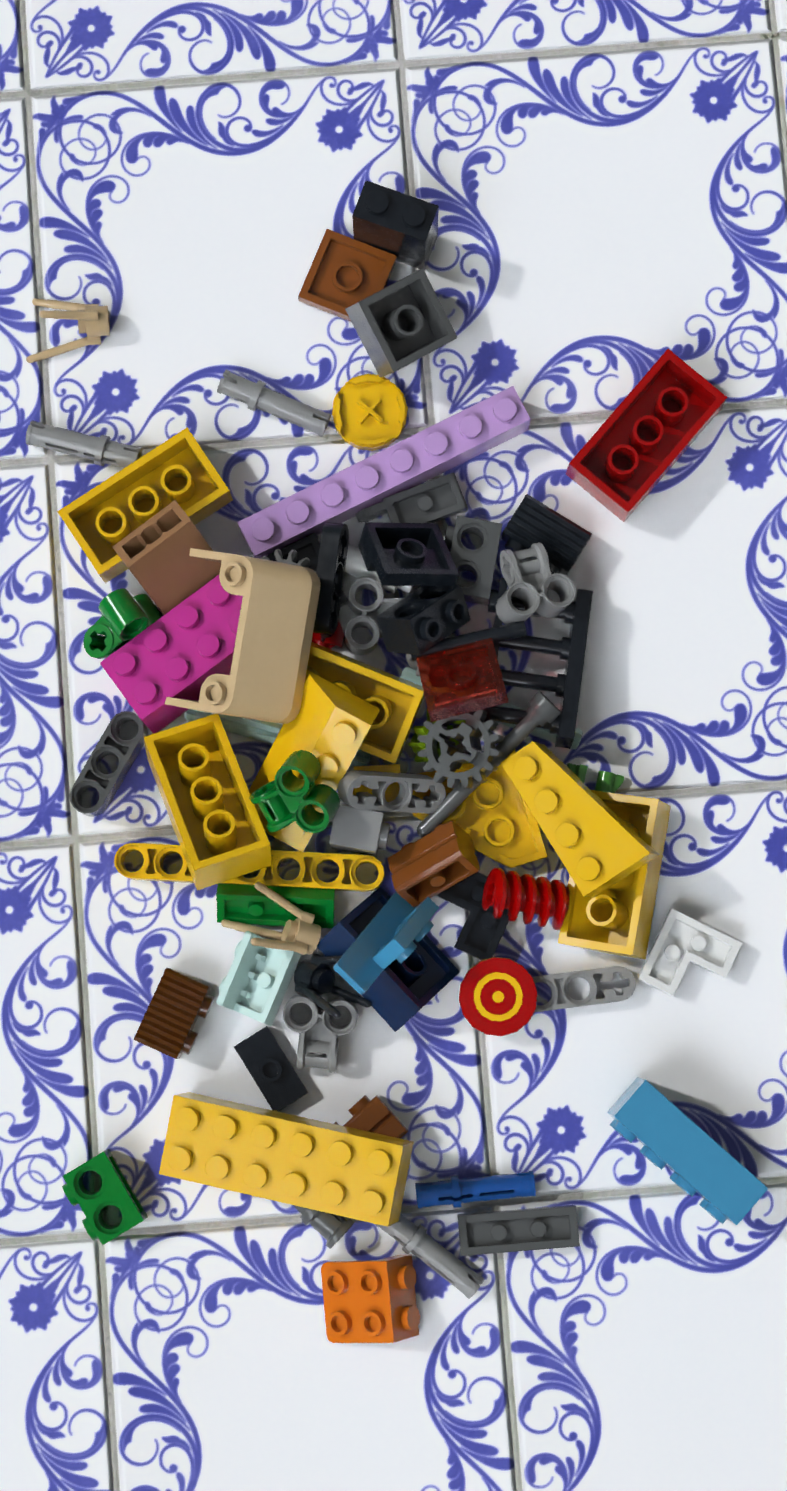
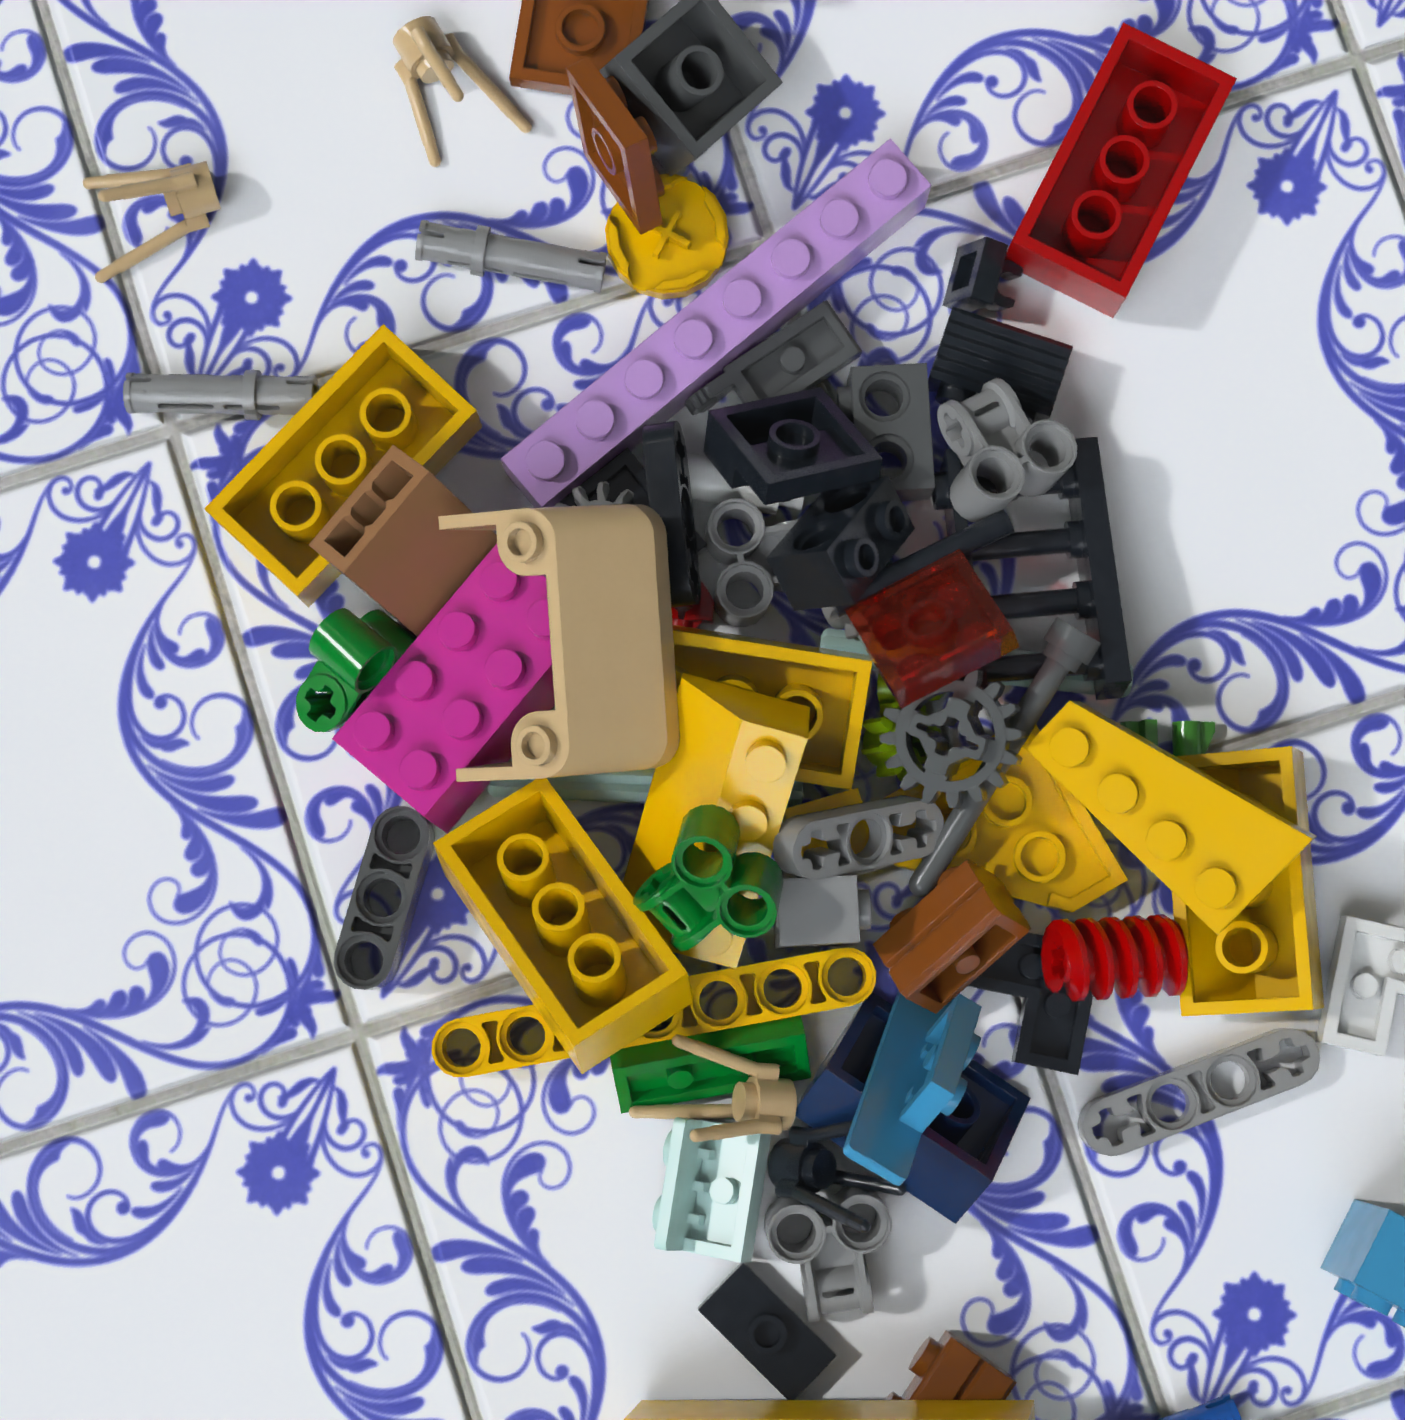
camera: 20 degrees left, 0 degrees up
reddish brown brick [134,967,215,1059] -> none
red tile [459,957,538,1036] -> none
none -> tan plant [392,16,532,167]
none -> dark orange plate [566,57,665,235]
none -> black tile [942,236,1023,312]

